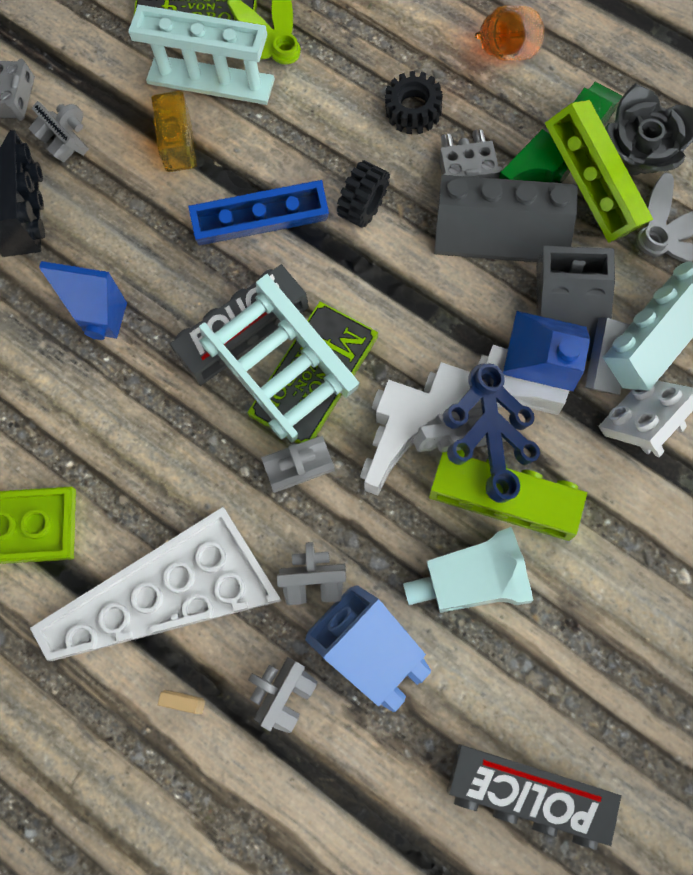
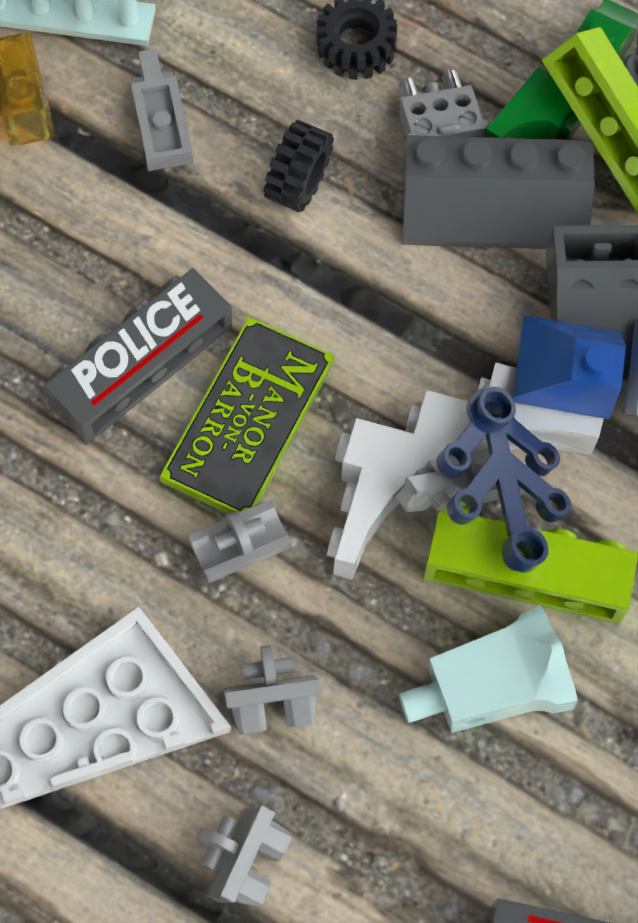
camera: 15 degrees left, 5 degrees down
tan tile [157,690,205,714] -> none
blue brick [188,180,329,246] -> none
light aqua fence [199,274,360,443] -> none
medium blue hips [305,585,431,712] -> none
none -> light grey hinge [131,49,193,171]

